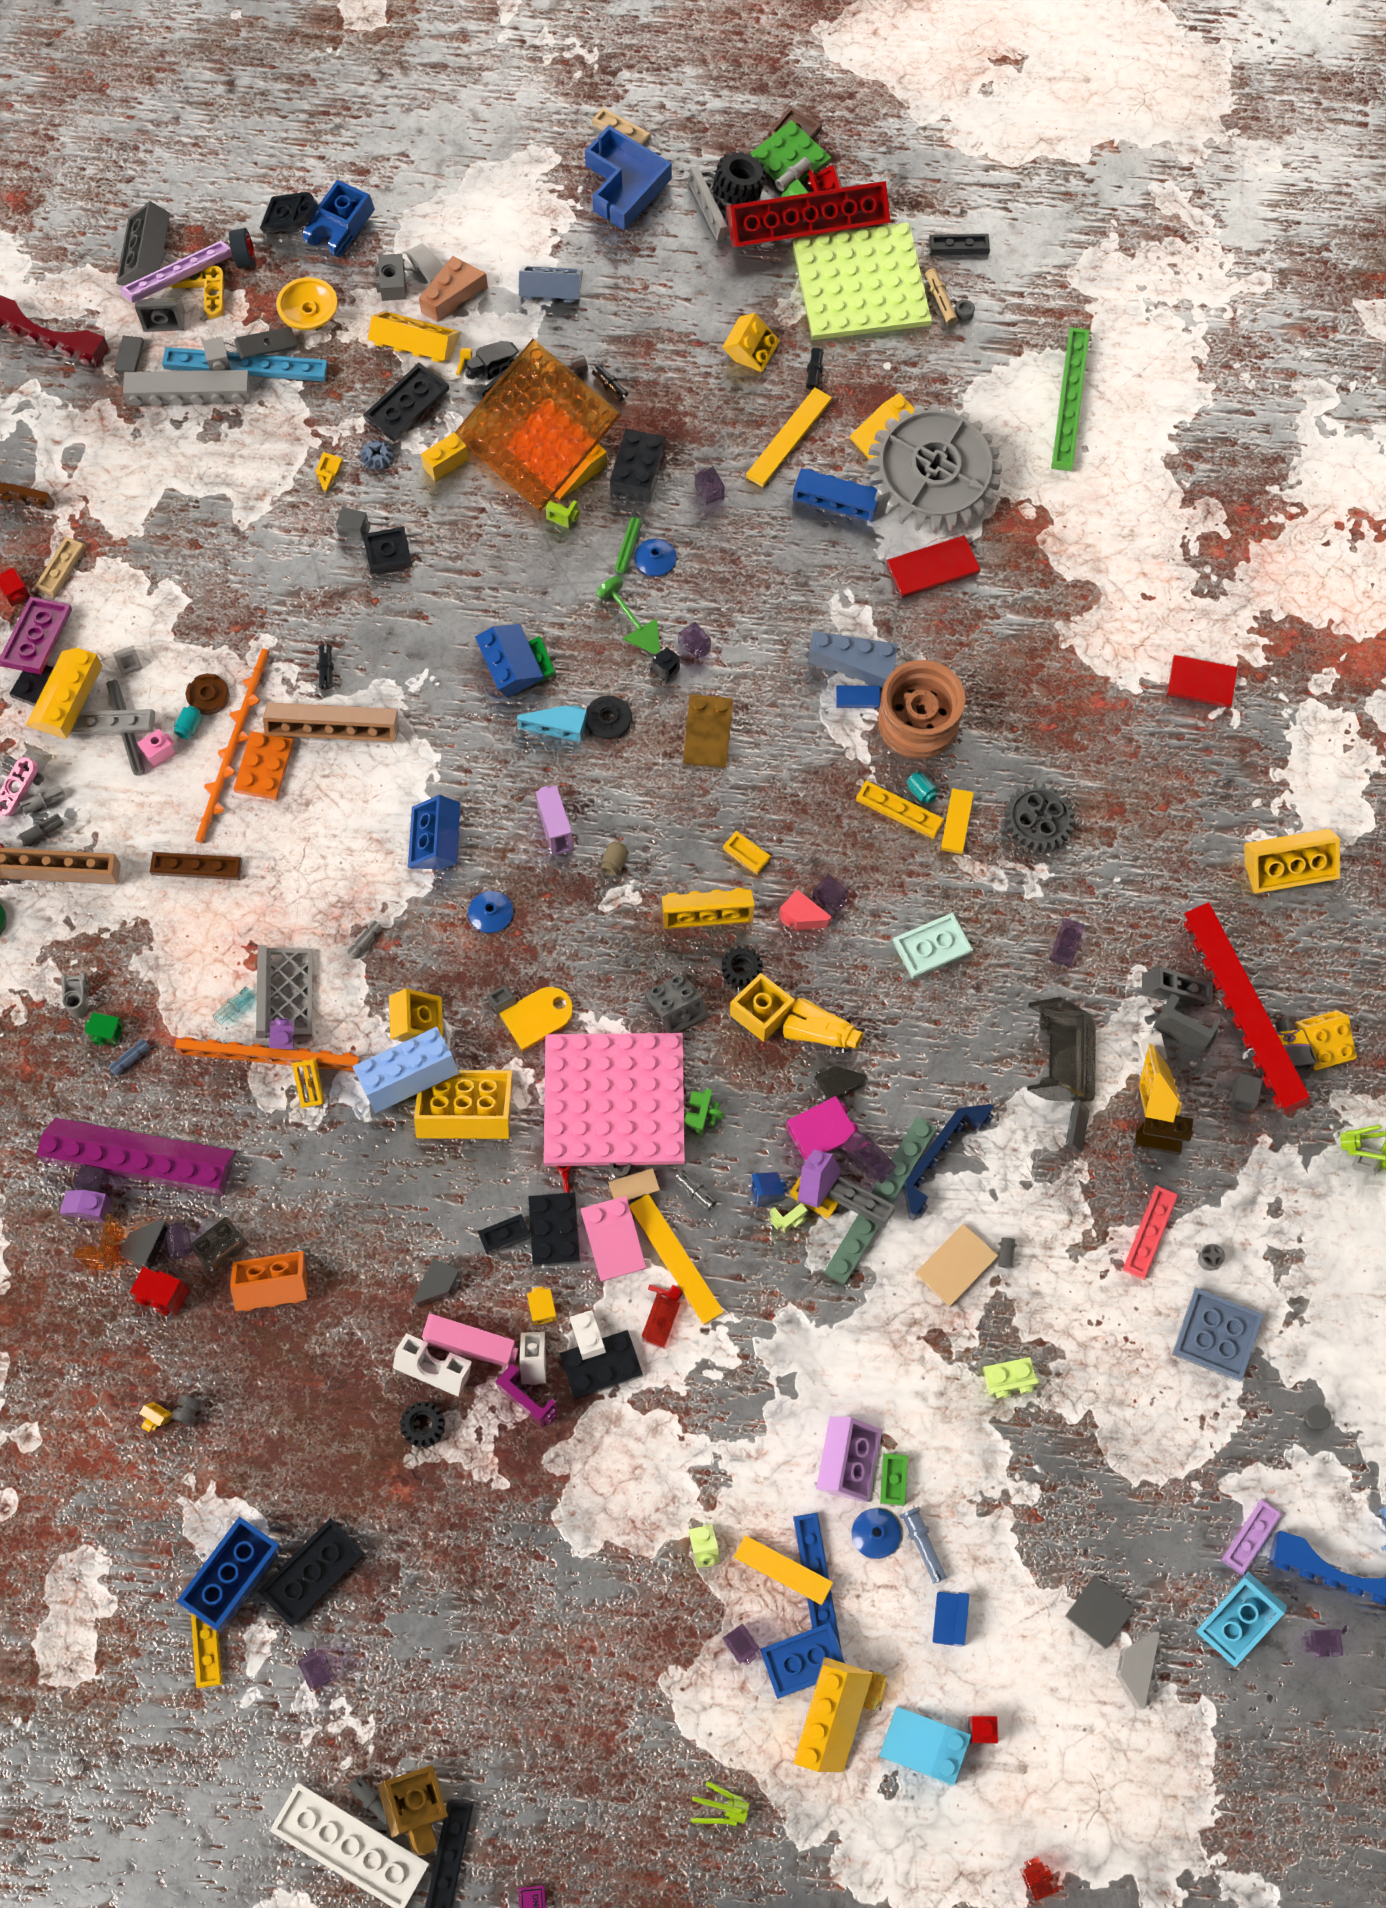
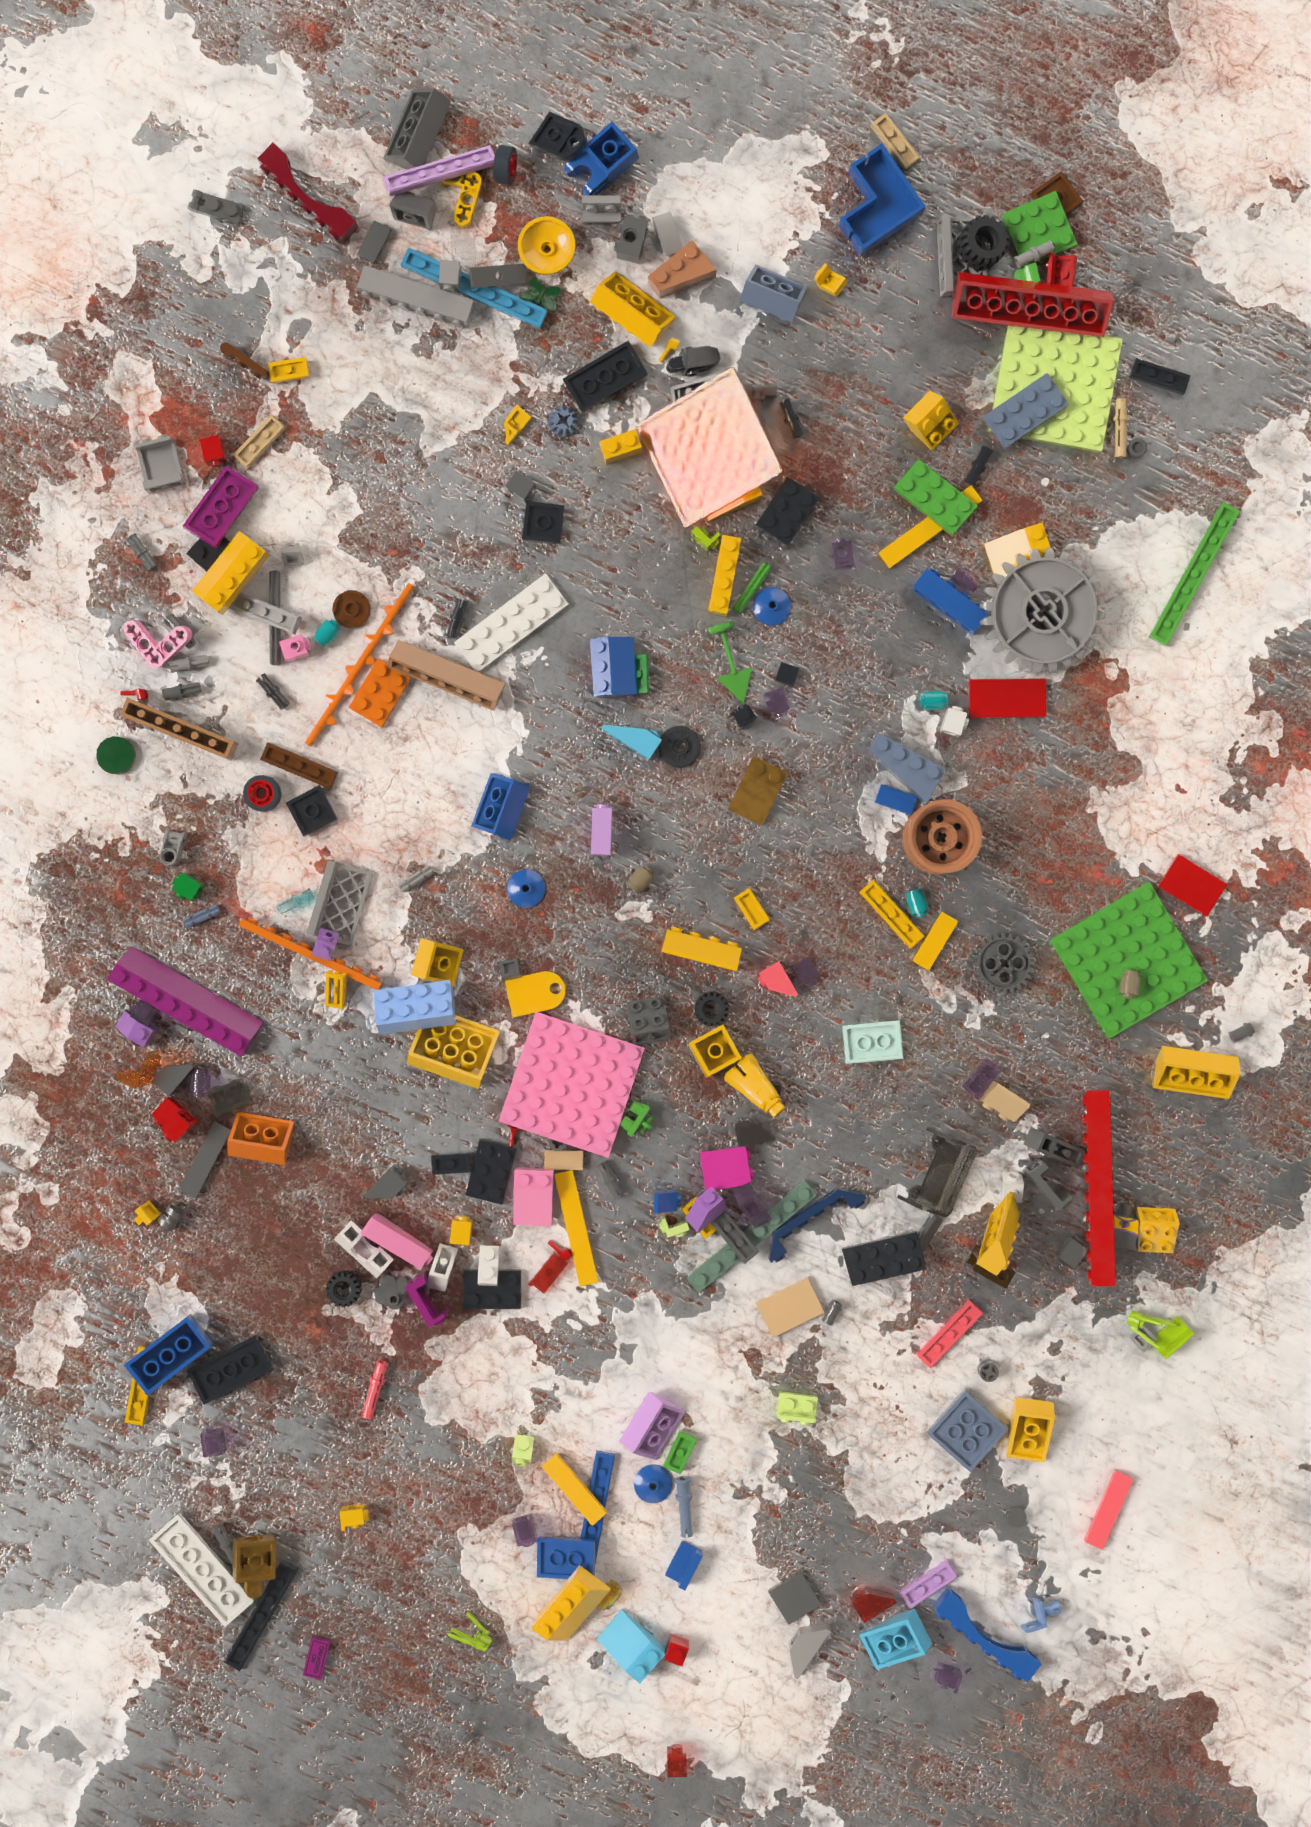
camera: 15 degrees right, 20 degrees up
none -> dark grey tile [179,1121,231,1198]
none -> wheel [243,775,282,812]
none -> black pin [256,673,290,710]
none -> yellow plate [268,357,310,384]
none -> black plate [286,785,338,837]
none -> yellow brick [339,1504,370,1531]
none -> coral pin [361,1360,389,1420]
none -> dark grey plate [371,1273,408,1310]
none -> white plate [454,574,569,672]
none -> dark green piece [519,277,561,312]
none -> light grey bracket [582,196,621,223]
none -> yellow brick [708,535,741,618]
none -> black tile [775,662,799,687]
none -> yellow bracket [814,263,848,297]
none -> black plate [842,1231,927,1286]
none -> clear red slope [850,1587,897,1623]
none -> bright green plate [894,459,978,537]
none -> teal brick [919,690,948,711]
none -> white brick [940,706,969,737]
none -> clear purple brick [951,566,980,593]
none -> tan slope [979,1081,1031,1123]
none -> sand blue plate [983,373,1069,449]
none -> yellow slope [1006,1397,1055,1463]
none -> bright green plate [1049,882,1208,1039]
none -> dark tan brick [1119,970,1141,999]
none -> dark grey pin [1228,1022,1255,1043]

